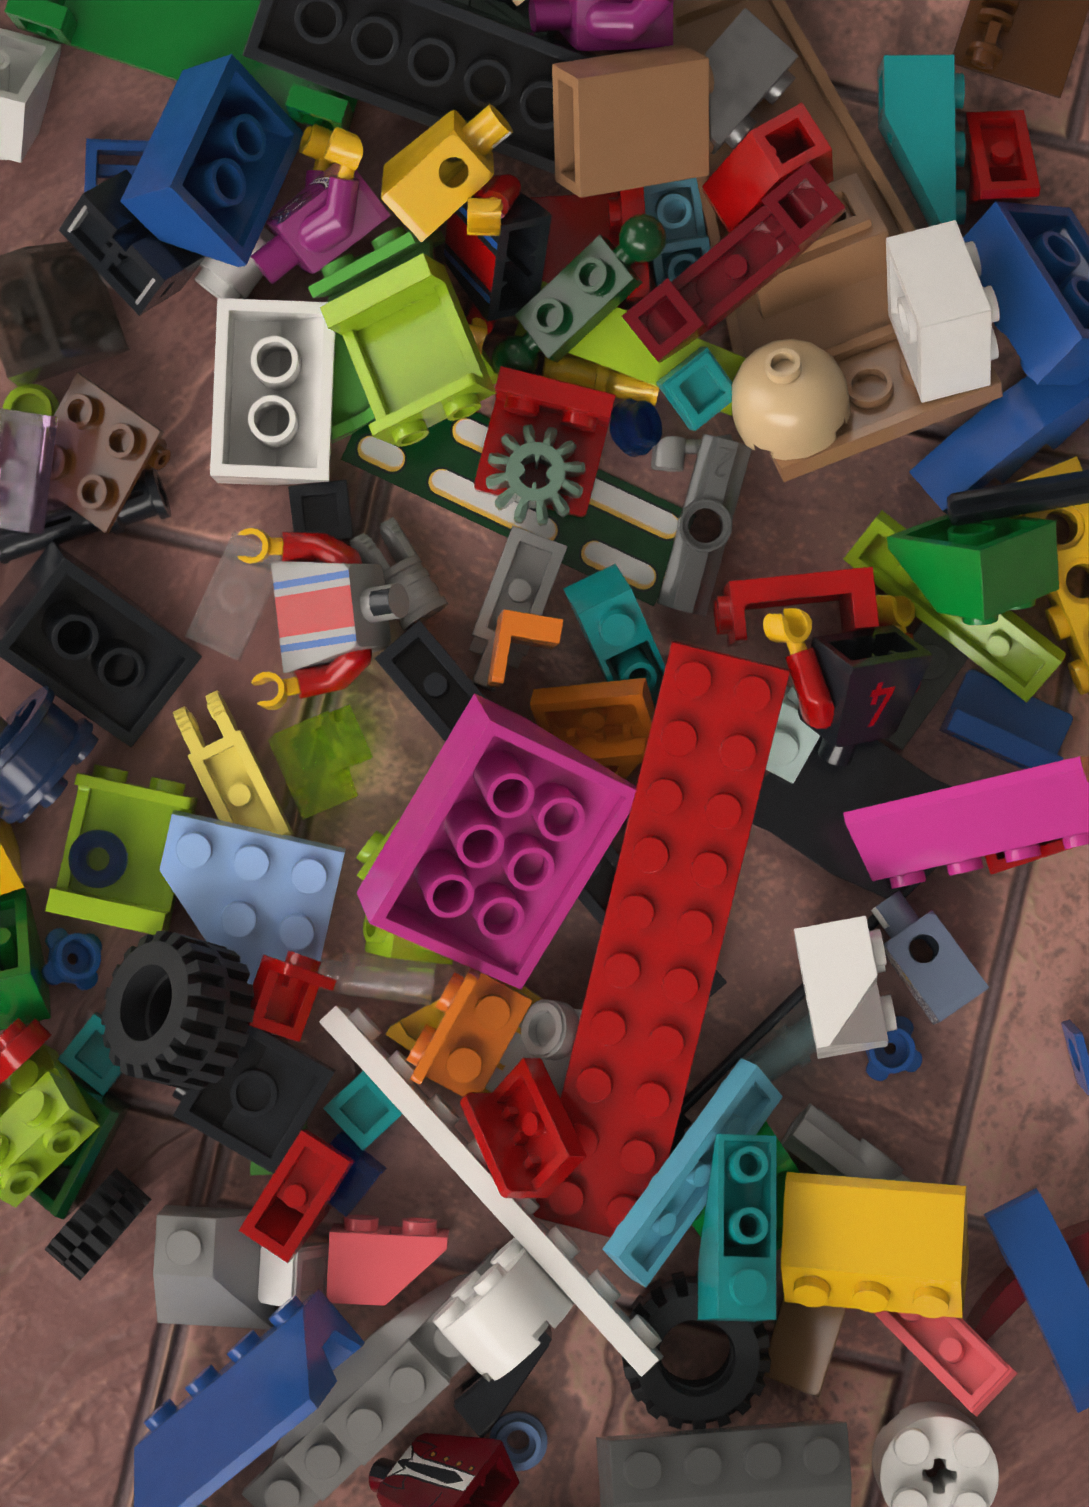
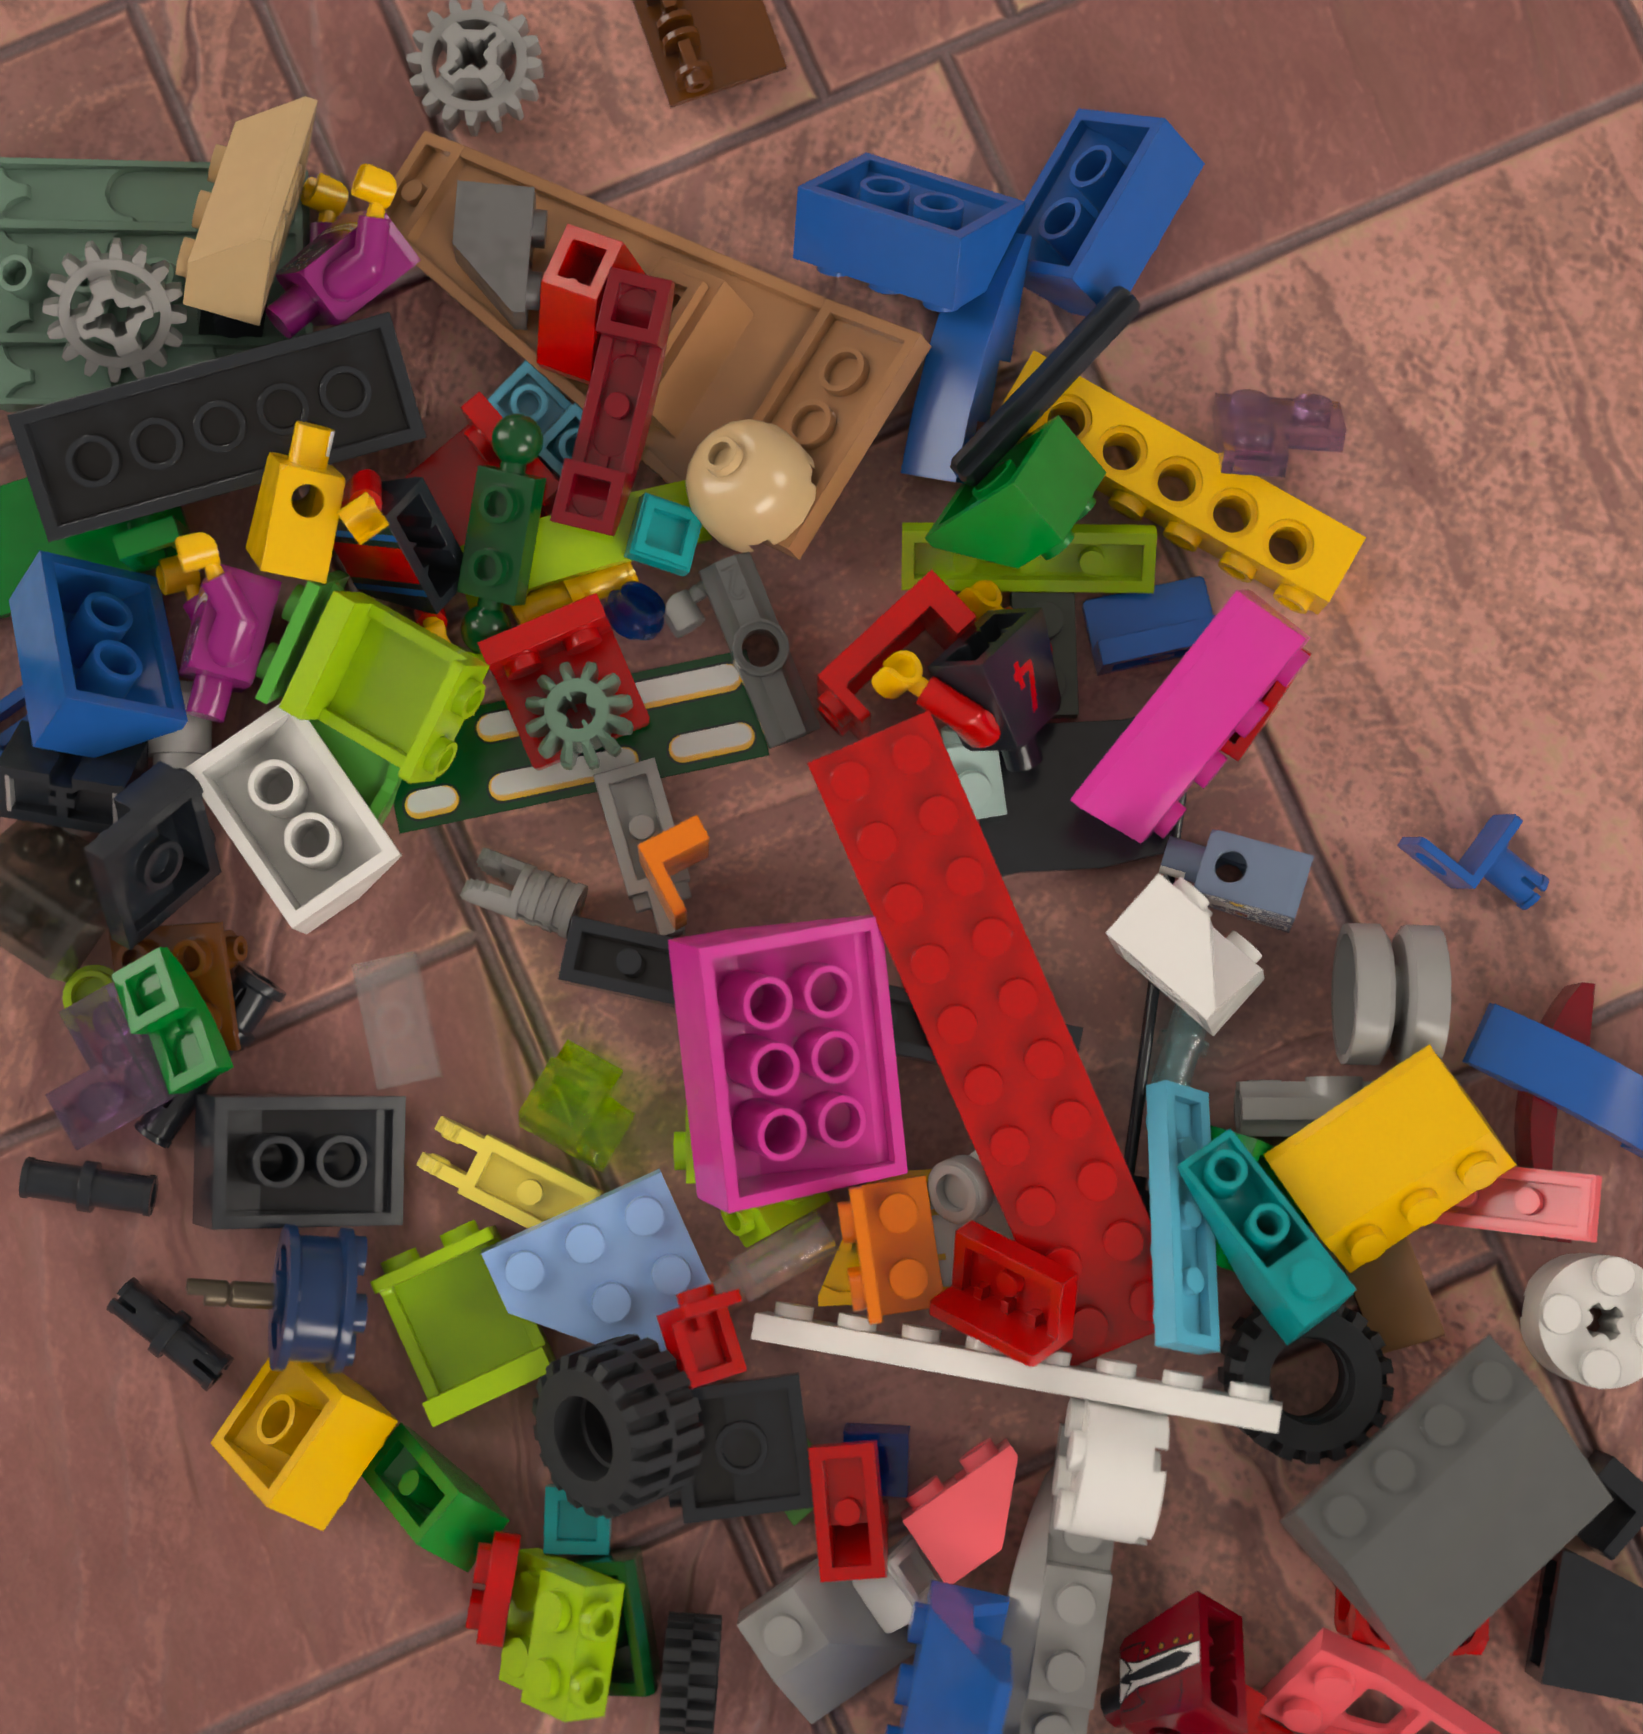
camera: 30 degrees left, 5 degrees down
blue plate [41,928,102,990] -> none
plate [68,830,128,888] -> none
torso [237,528,409,710] -> none
black plate [288,480,354,541] -> none
teal plate [323,1071,402,1151] -> none
black slope [454,1326,552,1438] -> none
medium blue plate [489,1411,547,1471] -> none
orange slope [530,678,655,779] -> none
medium nougat brick [552,44,714,198] -> none
teal slope [563,564,666,709] -> none
blue plate [865,1016,922,1081] -> none
teal slope [877,55,966,227] -> none
white brick [886,220,1000,403] -> none
red slope [964,110,1041,205] -> none
none -> black plate [84,761,222,950]
none -> green slope [111,947,234,1094]
none -> light grey wheel [1331,923,1451,1065]

